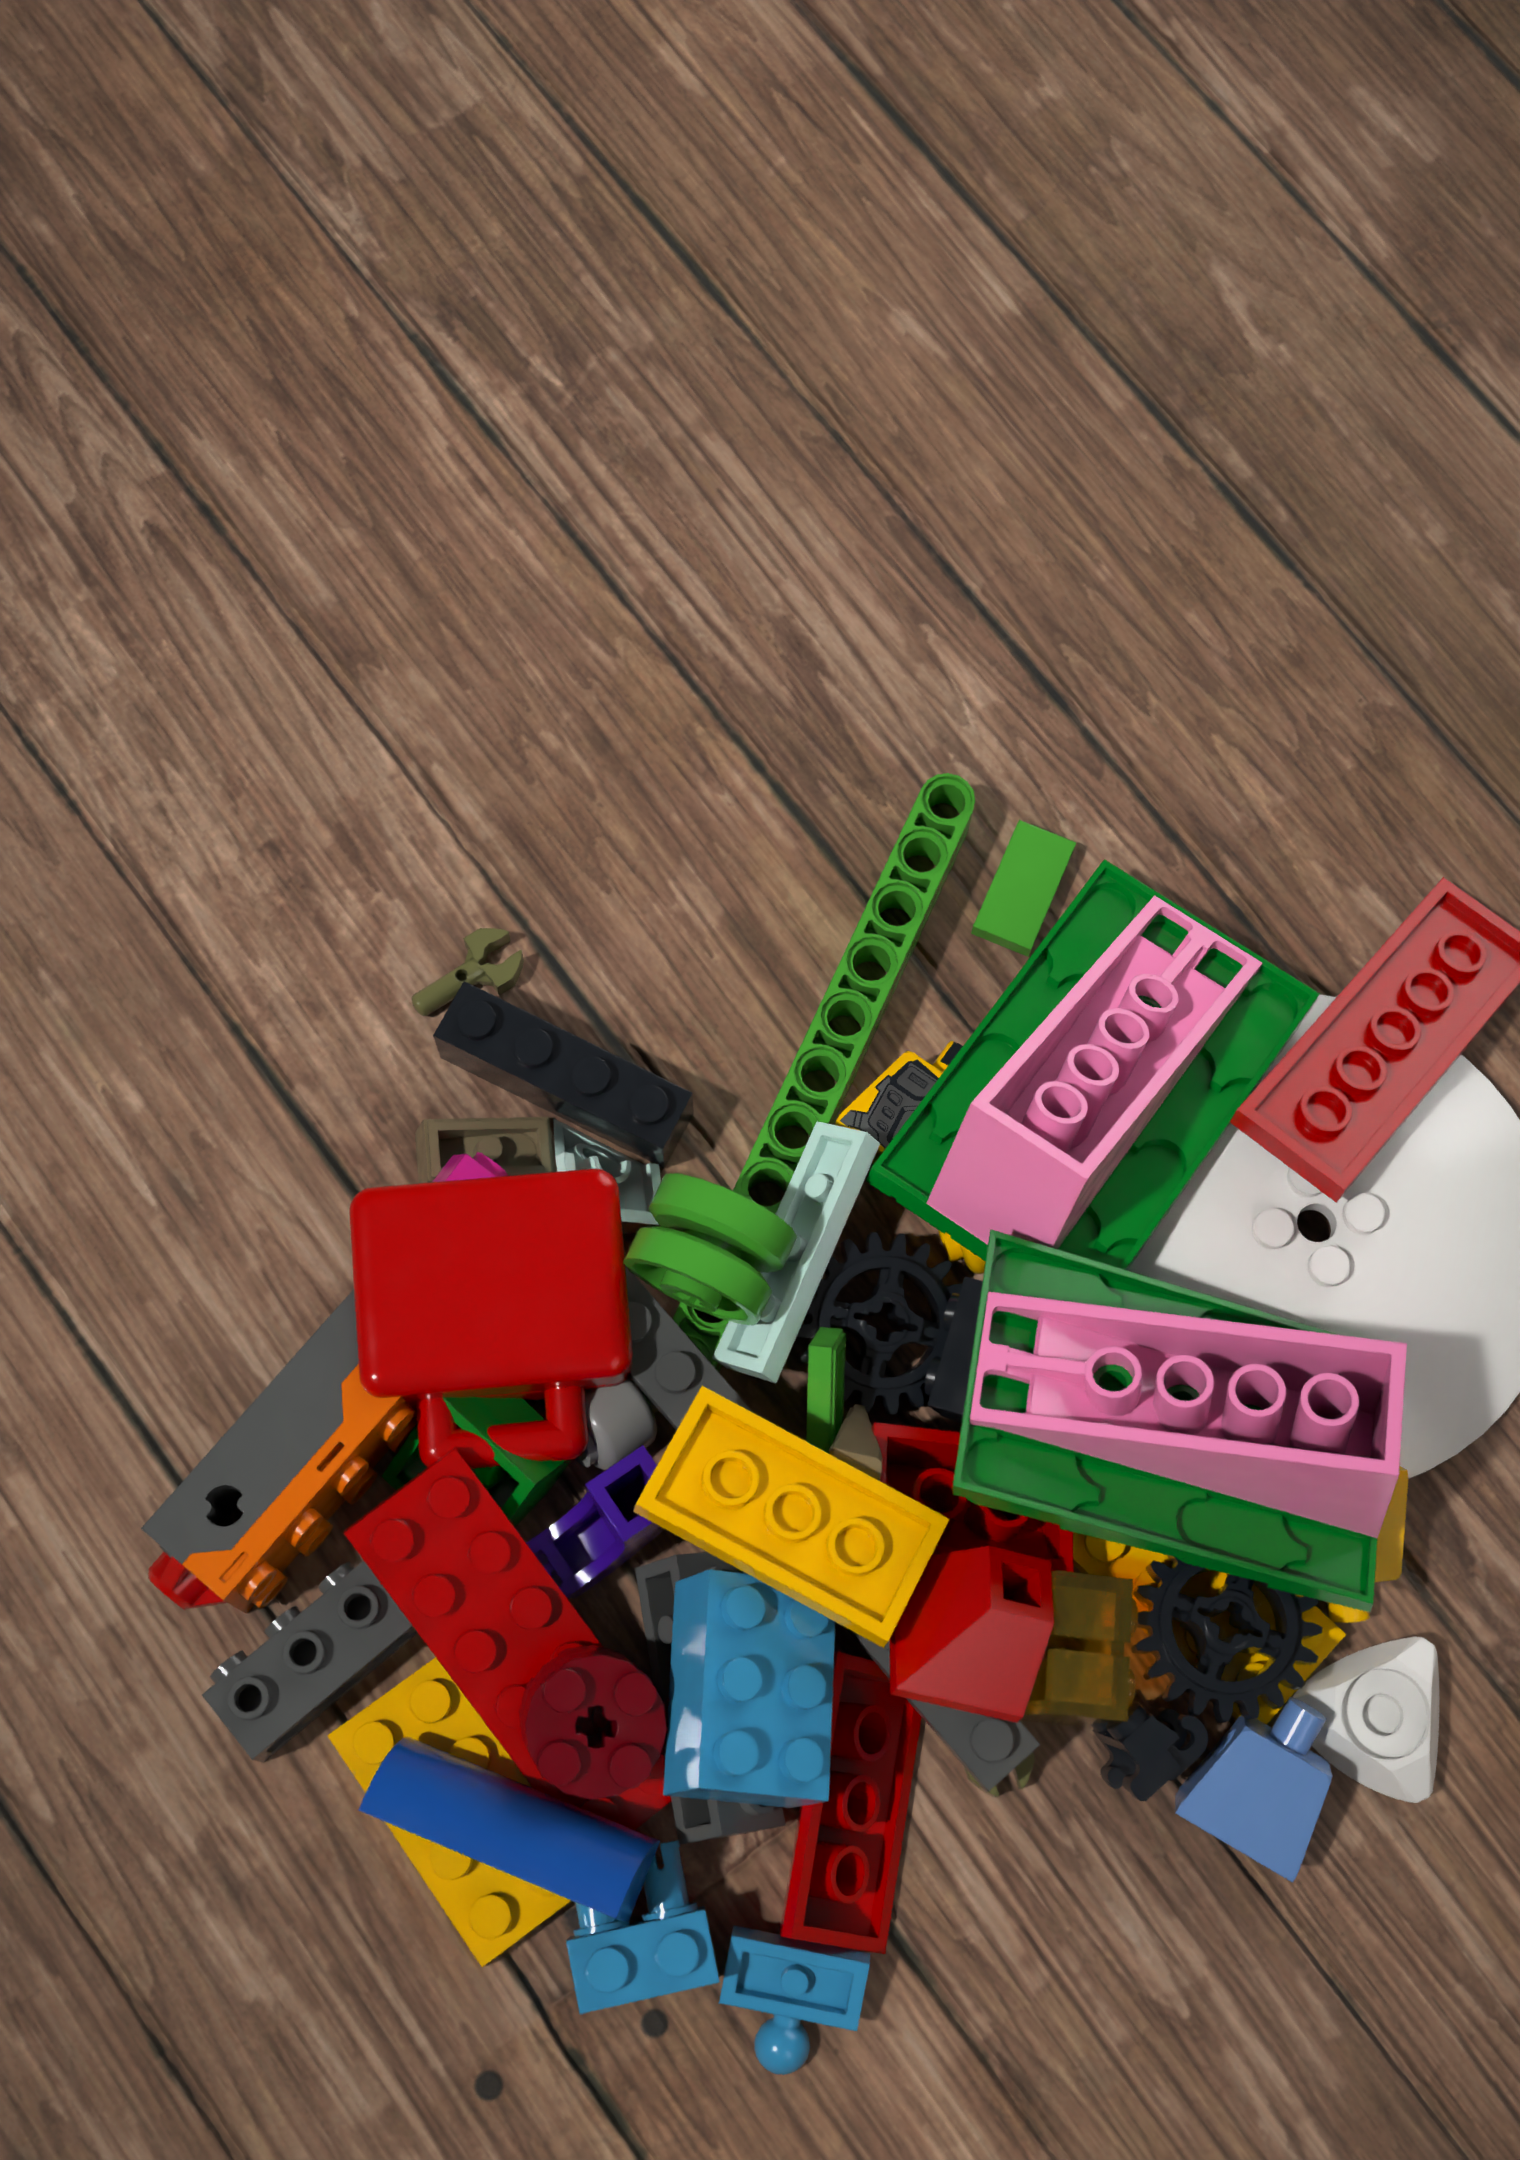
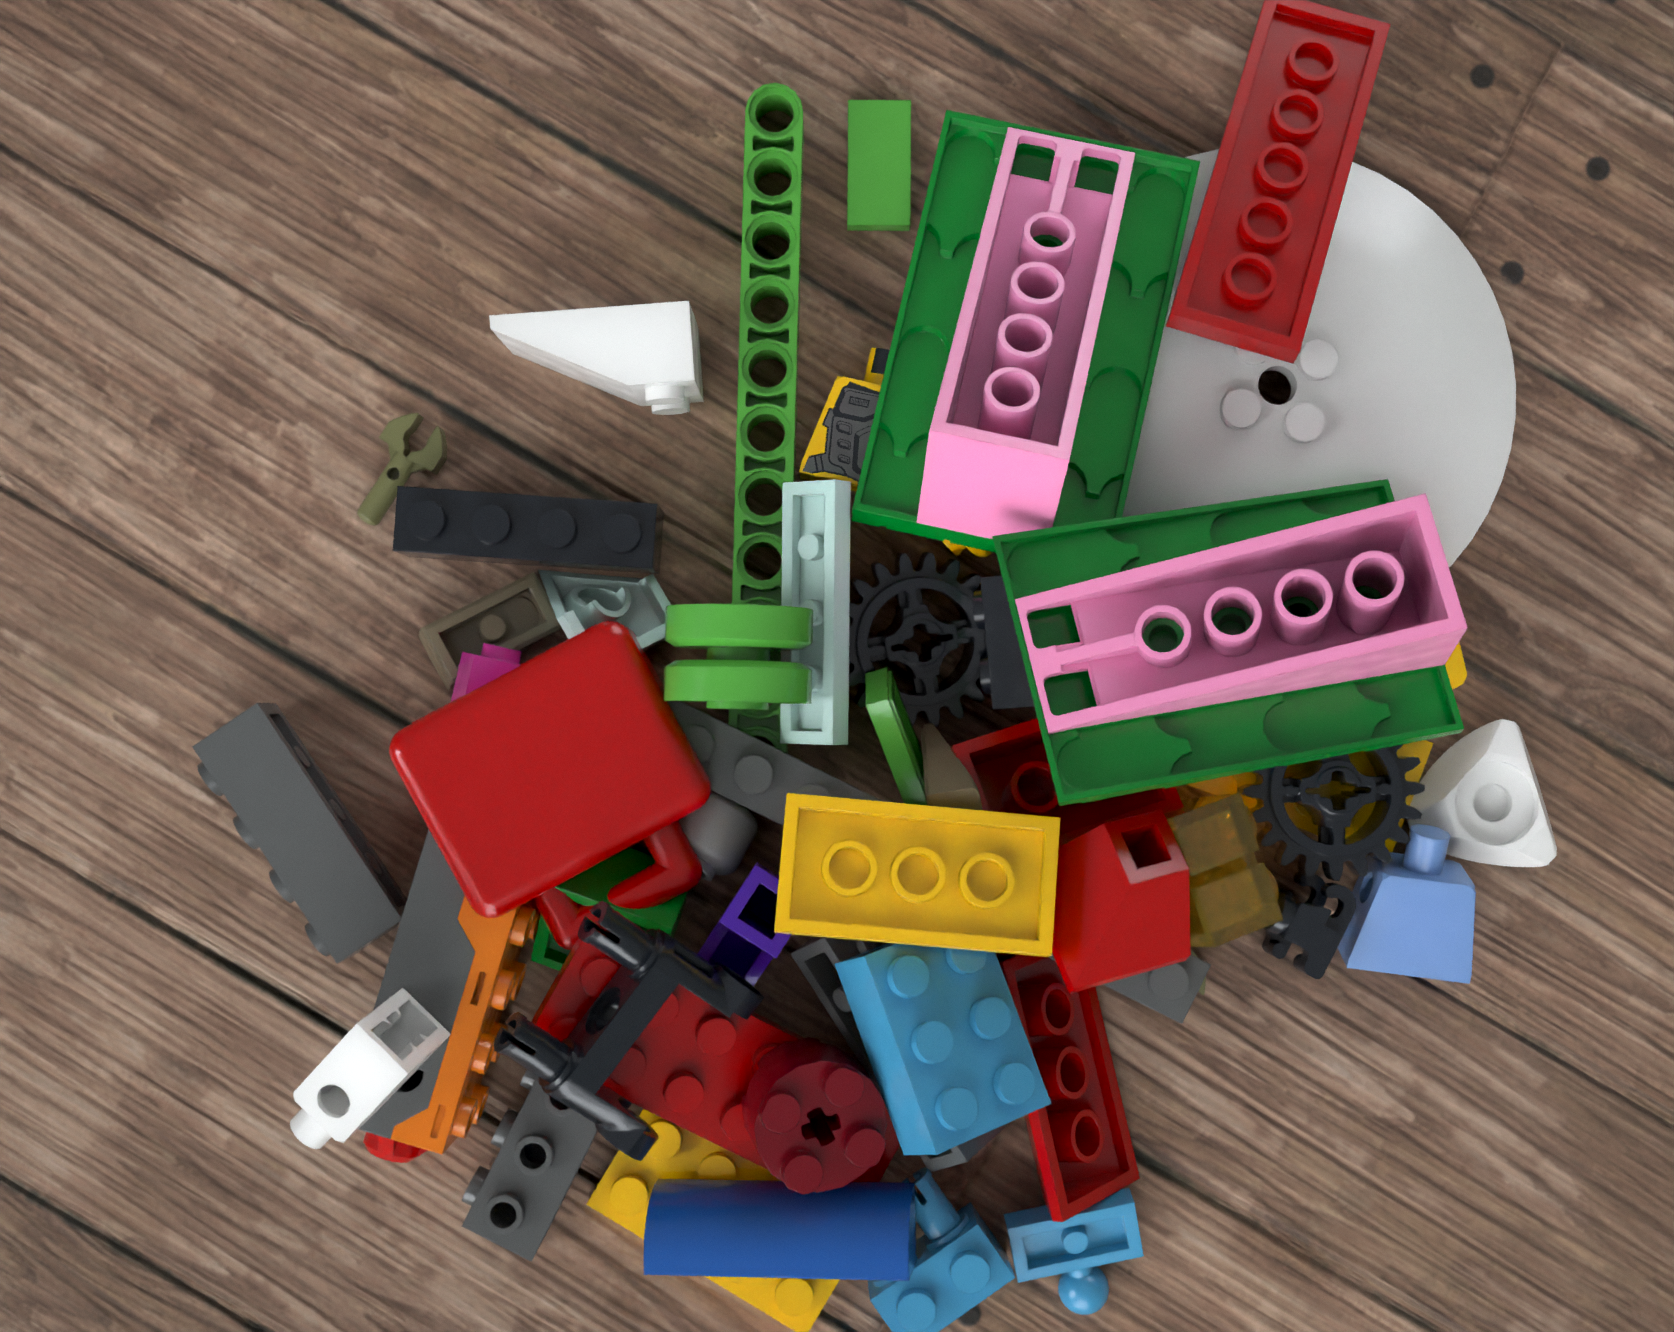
camera: 20 degrees left, 15 degrees up
none -> dark grey brick [192,703,407,964]
none -> white torso [290,988,451,1149]
none -> white slope [489,301,704,415]
none -> black connector [493,901,764,1161]

